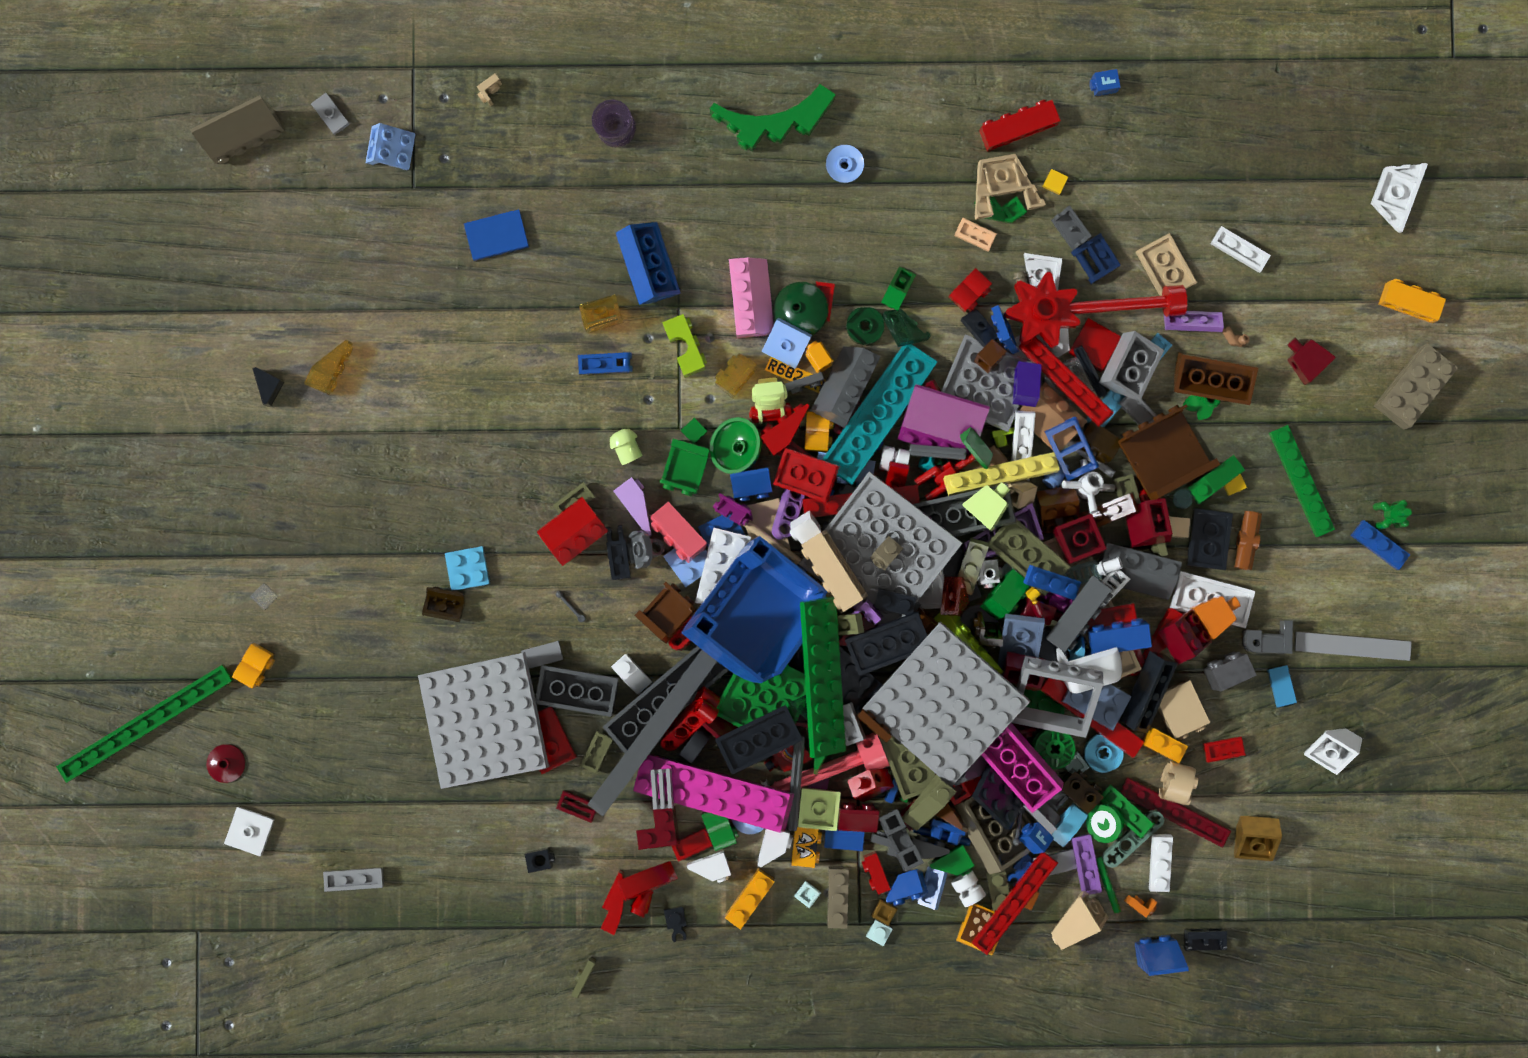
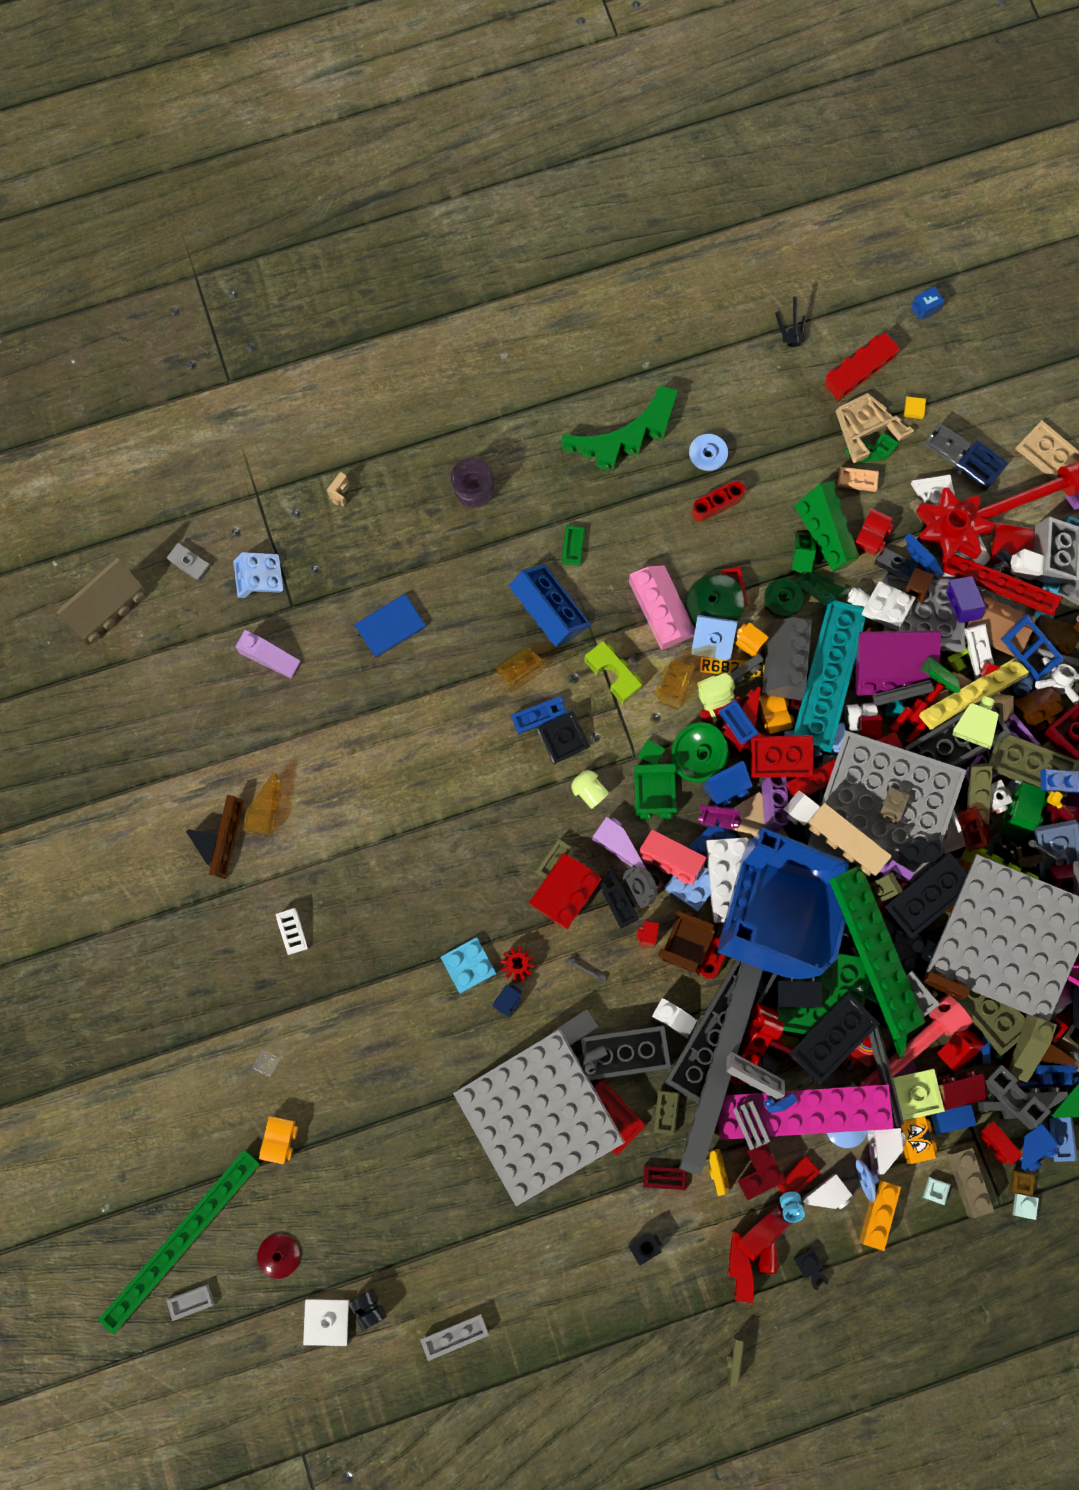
camera: 15 degrees left, 10 degrees down
dark brown bracket [422,586,465,622] -> none
green brick [701,812,739,851] -> none
none -> light grey tile [166,1284,215,1321]
none -> reddish brown tile [209,795,244,879]
none -> lavender slope [235,630,301,679]
none -> white slope [275,908,308,955]
none -> black wheel [349,1289,387,1331]
none -> dark blue window [492,984,522,1018]
none -> red gear [500,946,535,982]
none -> black tile [536,711,590,764]
none -> green tile [561,525,585,566]
none -> dark grey arm [582,1045,608,1075]
none -> red piece [636,921,659,948]
none -> red beam [692,481,745,522]
none -> yellow plate [708,1148,731,1196]
none -> blue tile [718,700,759,745]
none -> light grey plate [726,1052,785,1100]
none -> blue arm [764,1093,797,1113]
none -> black plant [775,296,806,347]
none -> black brick [778,977,822,1008]
none -> medium azure wheel [780,1191,805,1223]
none -> green wedge [794,481,859,571]
none -> white cone [846,587,871,608]
none -> light blue dish [856,1159,879,1202]
none -> white plate [862,581,916,631]
none -> red piece [980,662,1000,676]
none -> white brick [1011,549,1044,580]
none -> dark grey hinge [1028,840,1063,866]

